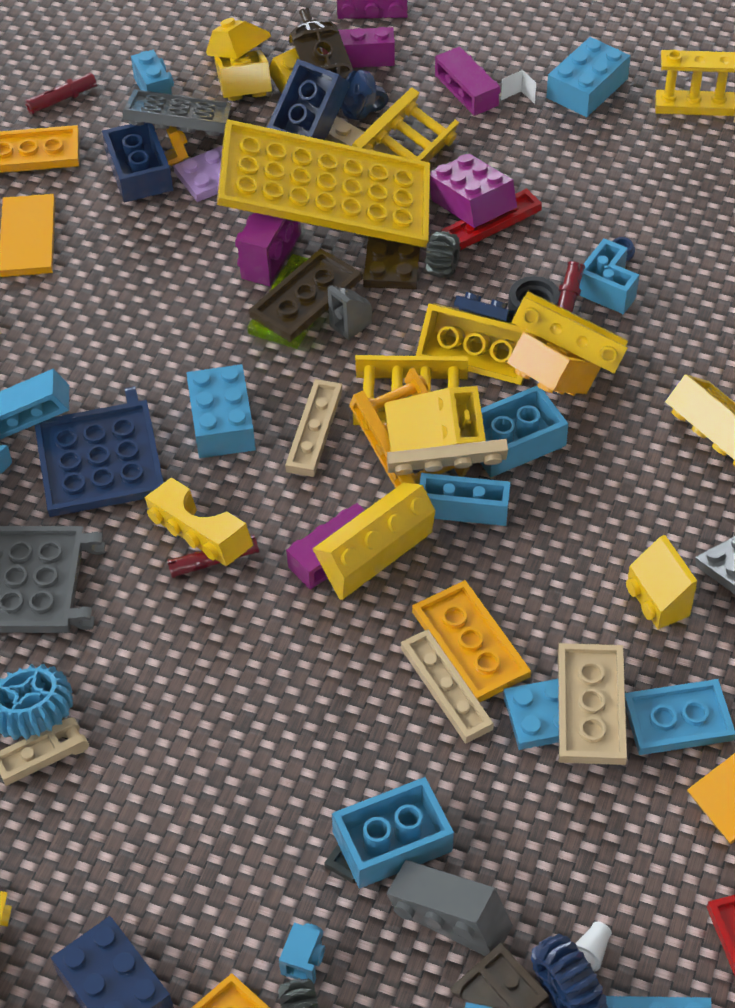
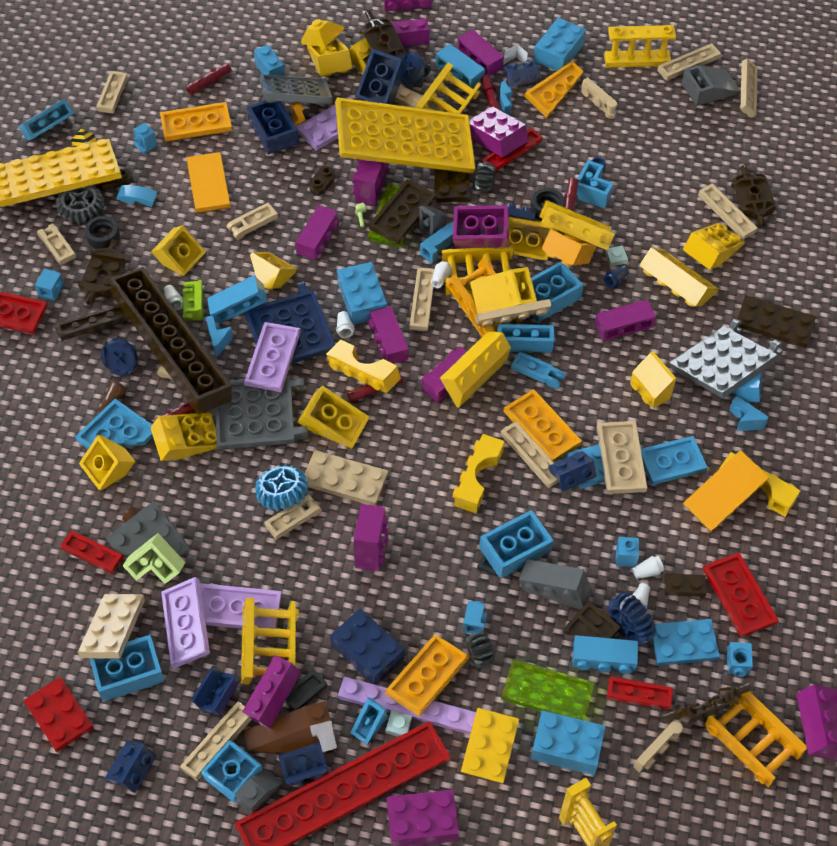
camera: 10 degrees left, 5 degrees up
none -> tan plate [227,202,278,240]
none -> lavender tile [244,322,301,392]
none -> yellow slope [250,252,297,290]
none -> magenta brick [295,205,340,260]
none -> yellow slope [298,386,369,448]
none -> tan plate [305,450,388,506]
none -> dark brown plate [309,166,335,195]
none -> white cone [336,311,355,338]
none -> magenta brick [353,504,389,572]
none -> yellowish green hand [355,203,367,227]
none -> magenta brick [368,306,409,364]
none -> dark azure leg [420,221,454,264]
none -> white cone [431,262,452,288]
none -> dark azure brick [436,44,485,89]
none -> yellow arch [452,434,505,514]
none -> magenta brick [453,205,510,248]
none -> dark red pin [480,75,502,111]
none -> dark azure slope [500,81,512,116]
none -> dark blue bracket [503,60,540,87]
none -> dark azure hinge [511,351,565,389]
none -> light orange wing [524,61,583,118]
none -> dark blue bracket [548,451,597,491]
none -> tan plate [581,77,617,119]
none -> magenta brick [595,300,656,341]
none -> dark blue cone [603,265,629,288]
none -> light aqua plate [605,246,628,267]
none -> dark azure brick [616,537,639,567]
none -> white cone [632,556,664,579]
none -> dark brown plate [664,573,707,597]

